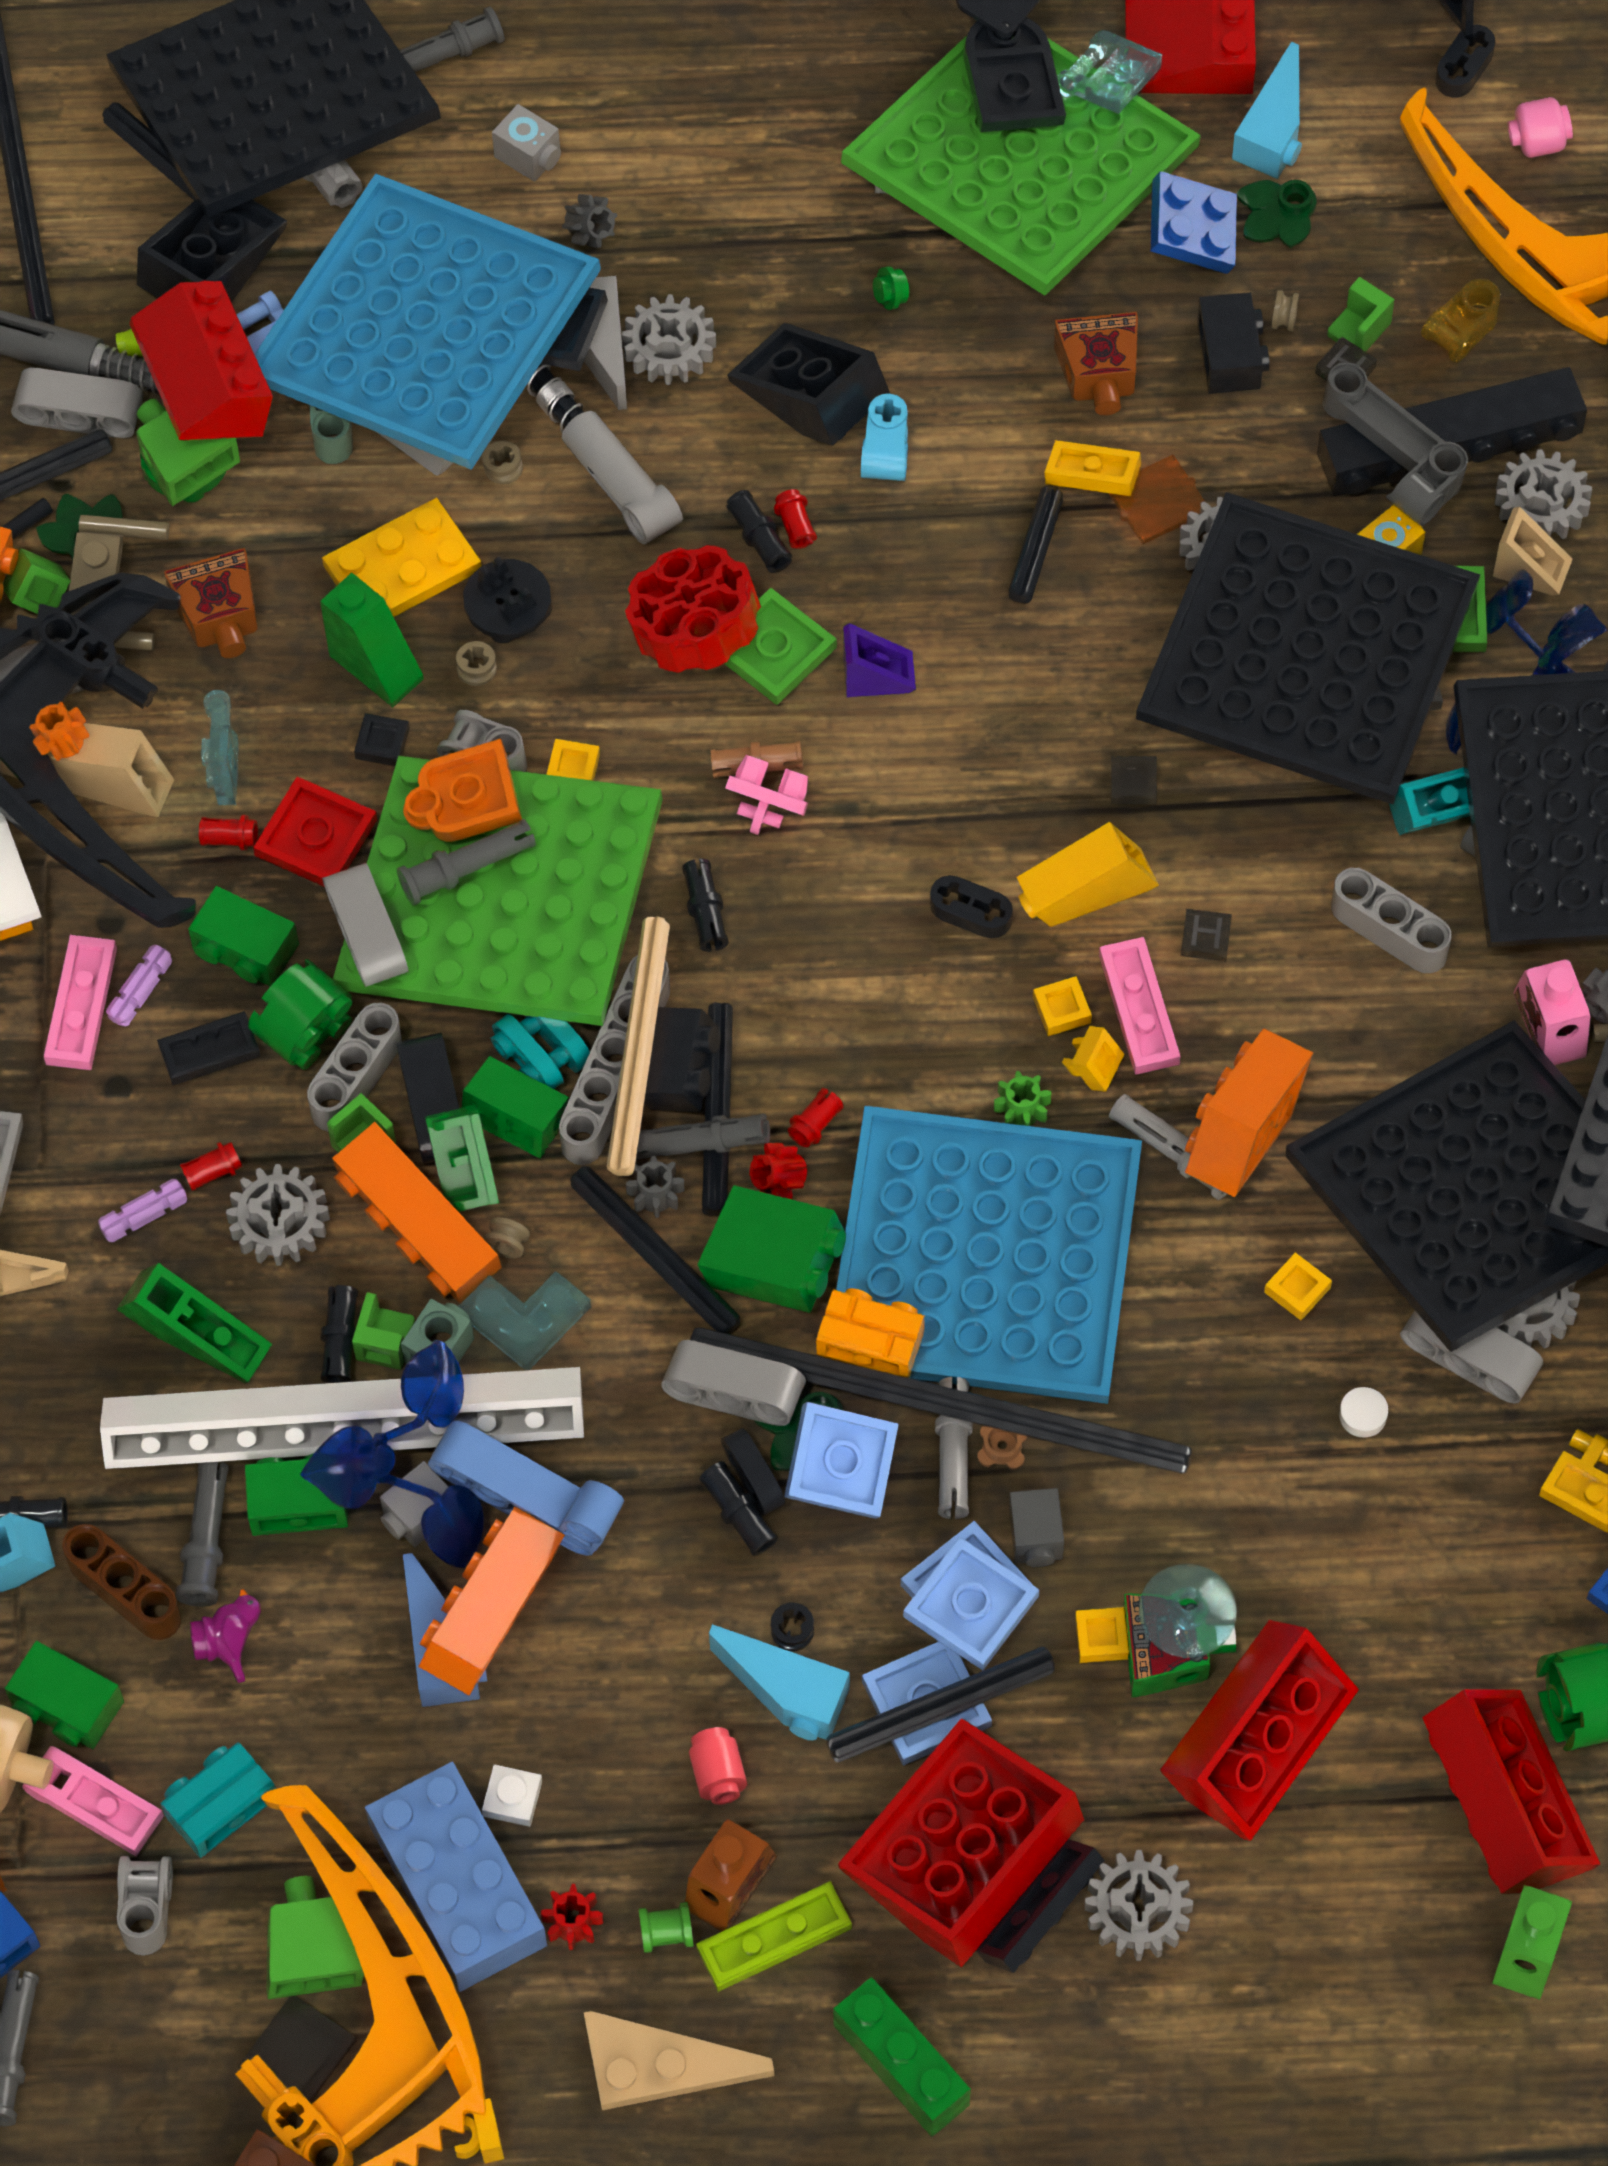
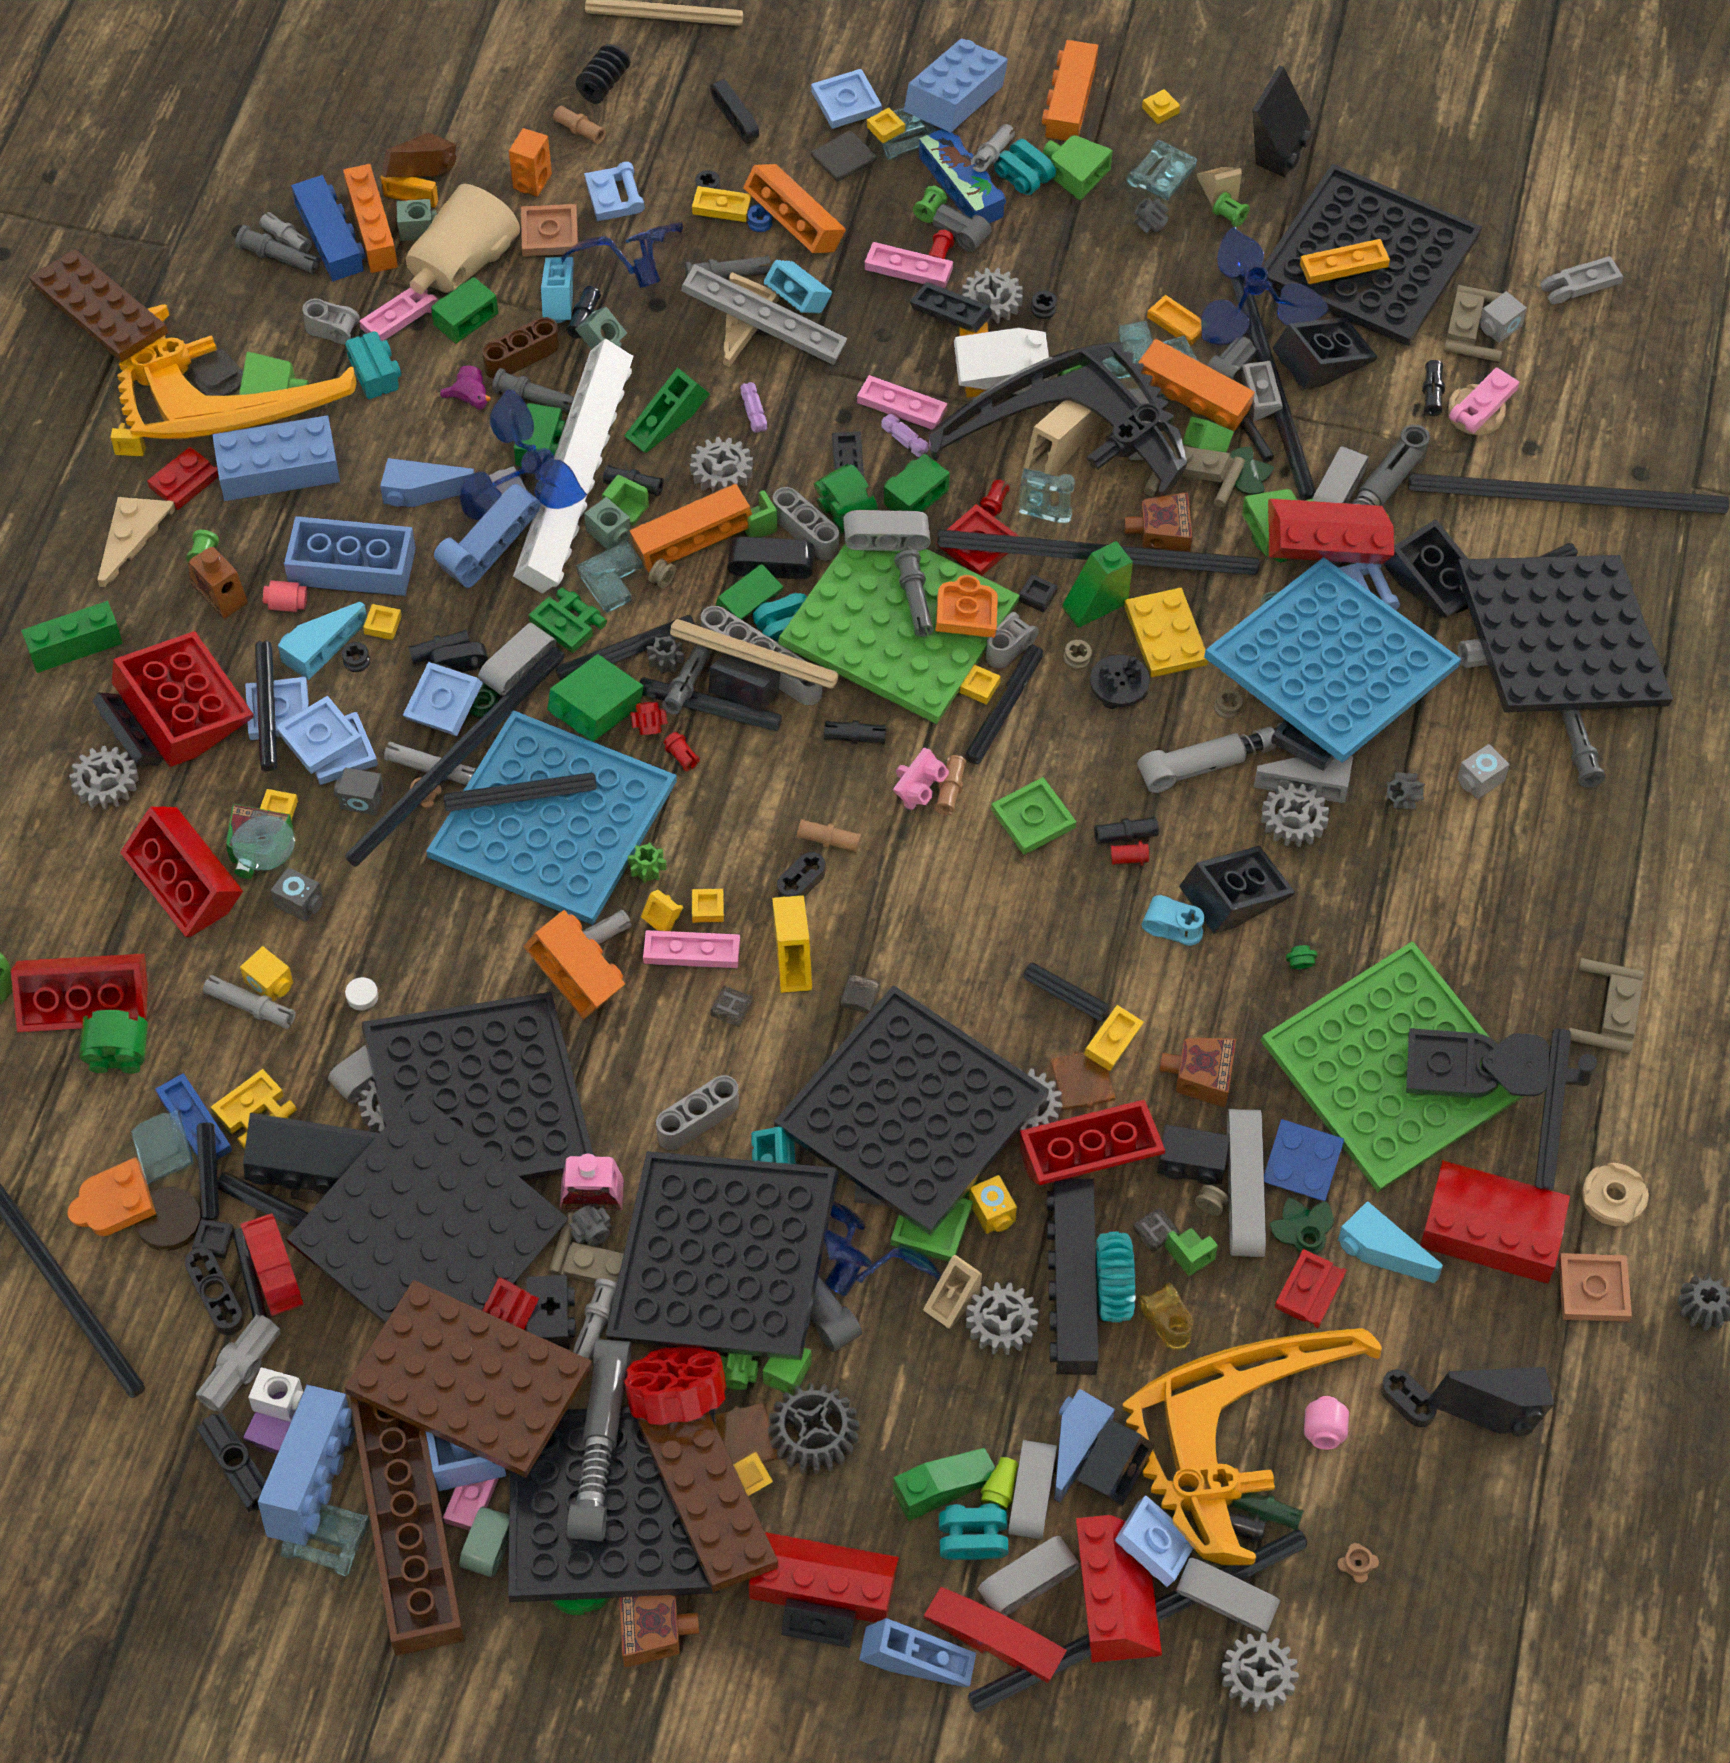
camera: 105 degrees right, 5 degrees down
orange gear [29,702,90,761] -> none
red pin [180,1142,243,1192] -> none
orange brick [418,1507,565,1696] -> none
green hinge [425,1105,499,1211] -> none
white plate [482,1765,542,1827] -> none
red gear [541,1884,604,1950] -> none
red connector [625,545,761,673] -> none
lime tile [696,1881,852,1992] -> none
light orange brick [816,1288,925,1378] -> none
dark purple slope [843,623,916,697] -> none
clear light blue plate [1057,30,1163,114] -> none
yellow tile [1264,1252,1332,1321] -> none
dark grey piece [1322,362,1468,526] -> none
none -> red plate [147,447,219,510]
none -> light grey pin [203,975,295,1029]
none -> yellow brick [240,946,293,1002]
none -> dark grey brick [270,867,323,922]
none -> medium blue brick [284,516,416,596]
none -> yellow plate [363,604,402,640]
none -> black axle [443,772,597,811]
none -> green plate [529,587,607,654]
none -> sand green brick [575,307,627,350]
none -> medium nougat pin [797,819,862,853]
none -> black axle [937,530,1259,575]
none -> black axle [966,645,1043,764]
none -> red slope [1020,1099,1165,1185]
none -> teal gear [1096,1231,1135,1323]
none -> light grey beam [1227,1109,1266,1257]
none -> red plate [1275,1249,1347,1329]

